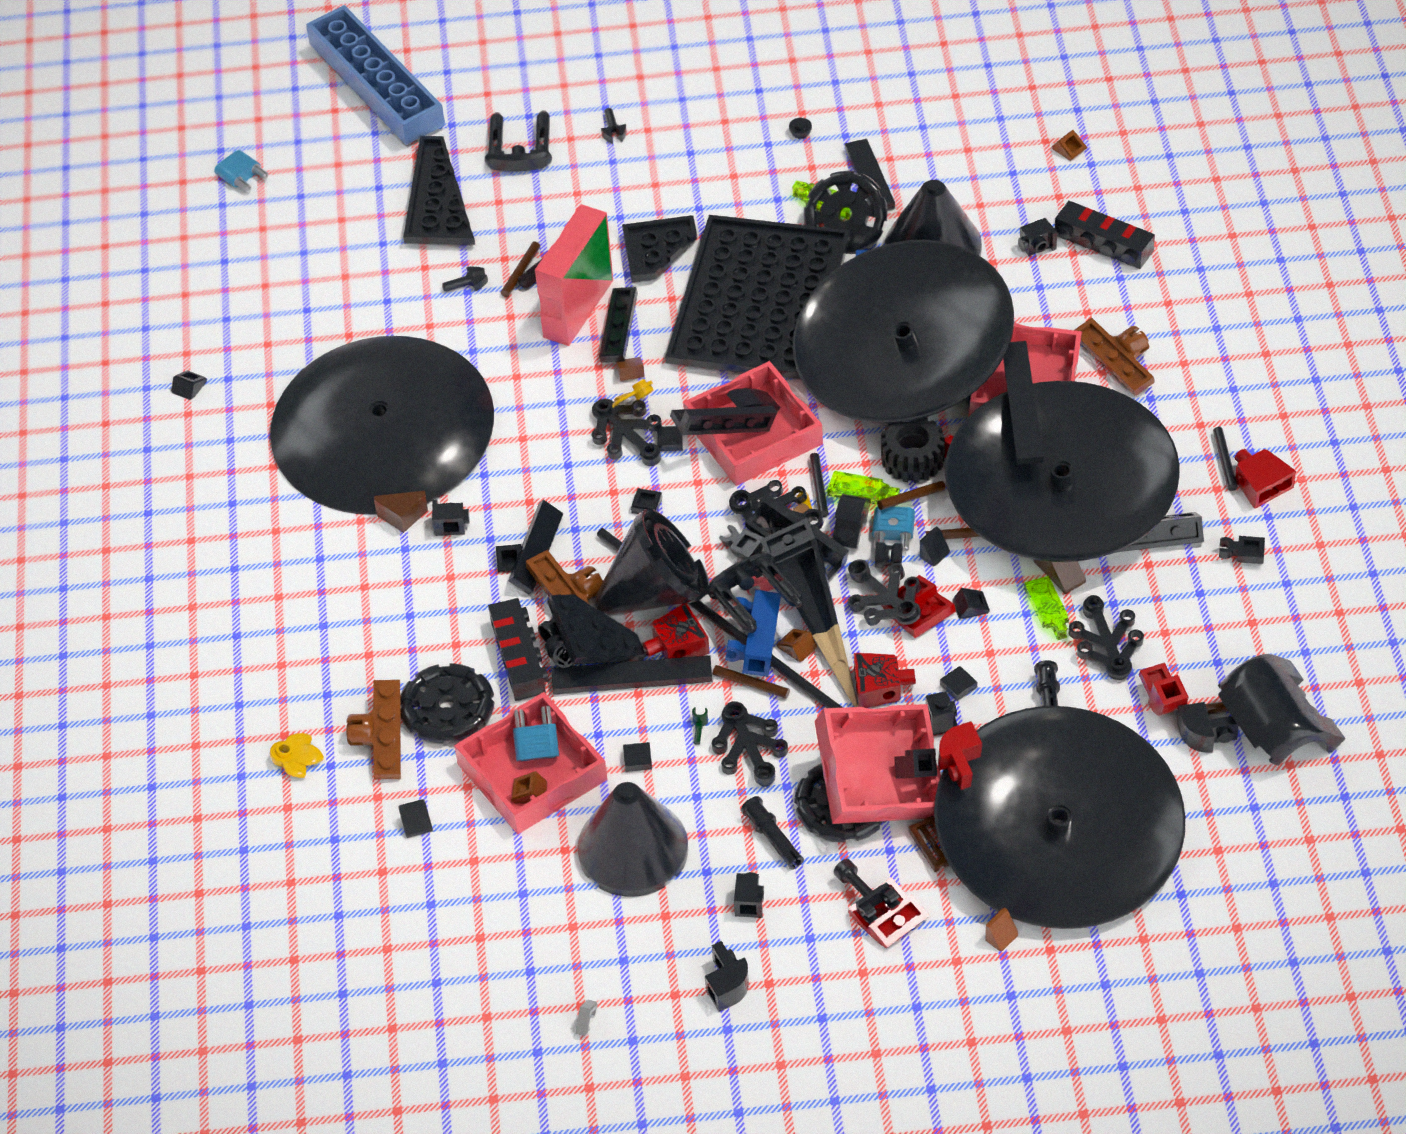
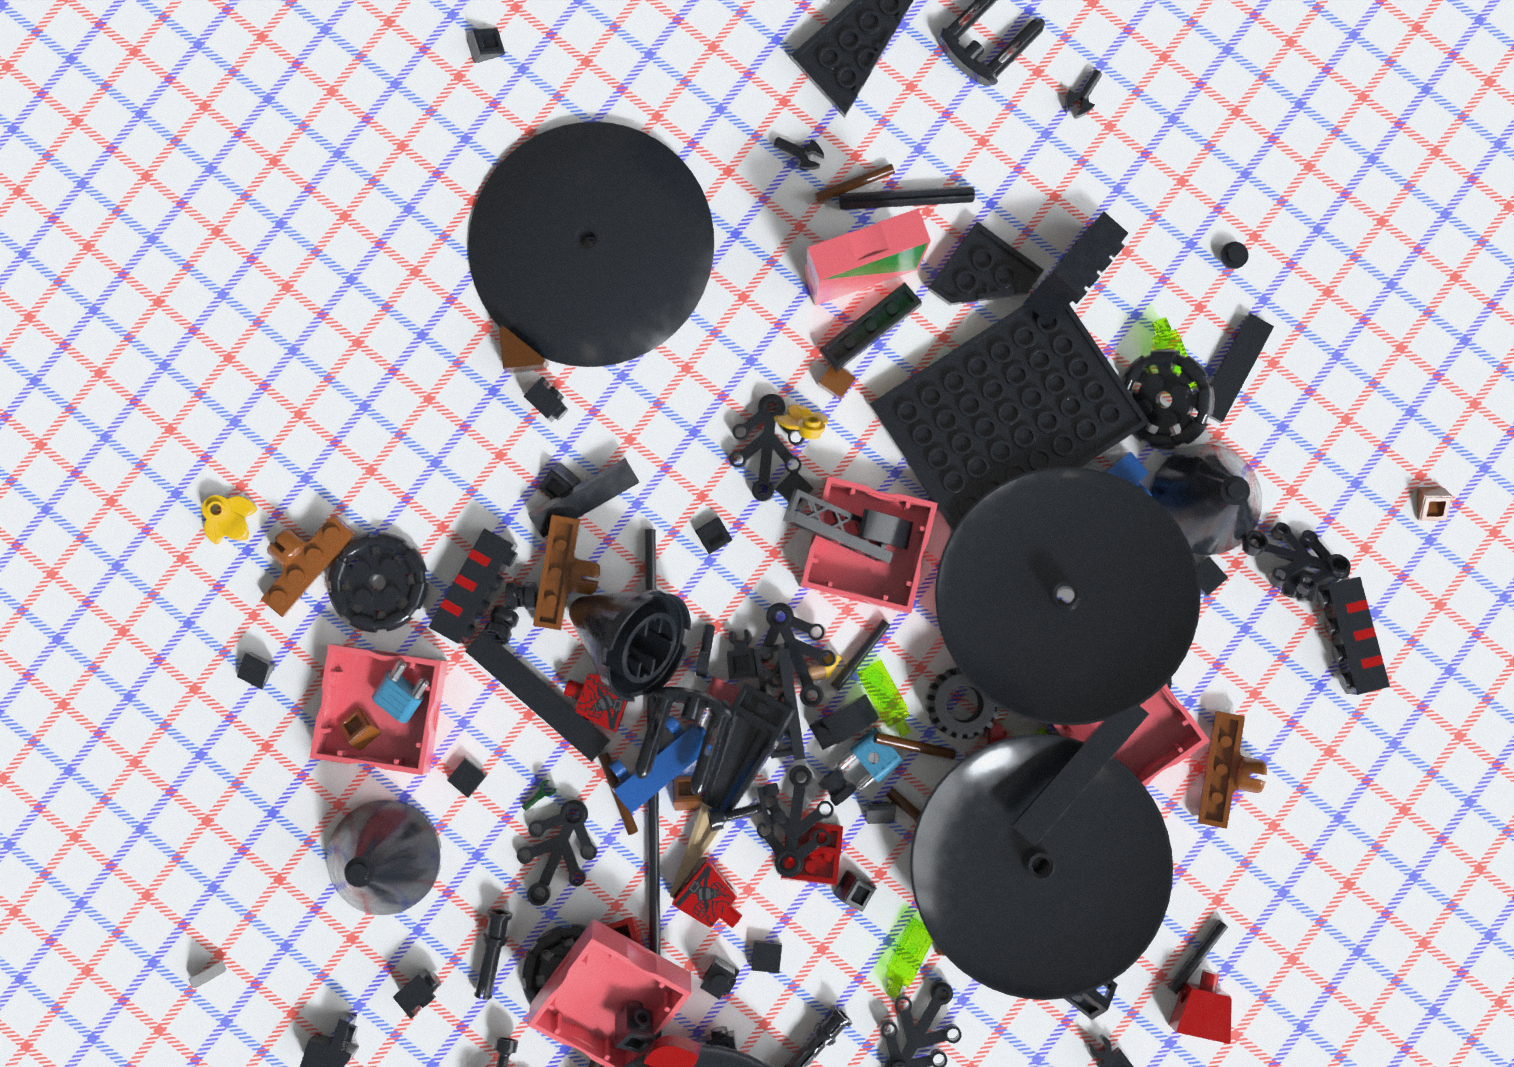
camera: 40 degrees right, 35 degrees up
black plate [547,594,646,664] -> none
none -> black bar [696,624,715,678]
none -> black bar [707,783,787,832]
none -> black wedge [1024,211,1129,324]
none -> black plant [1242,522,1351,595]

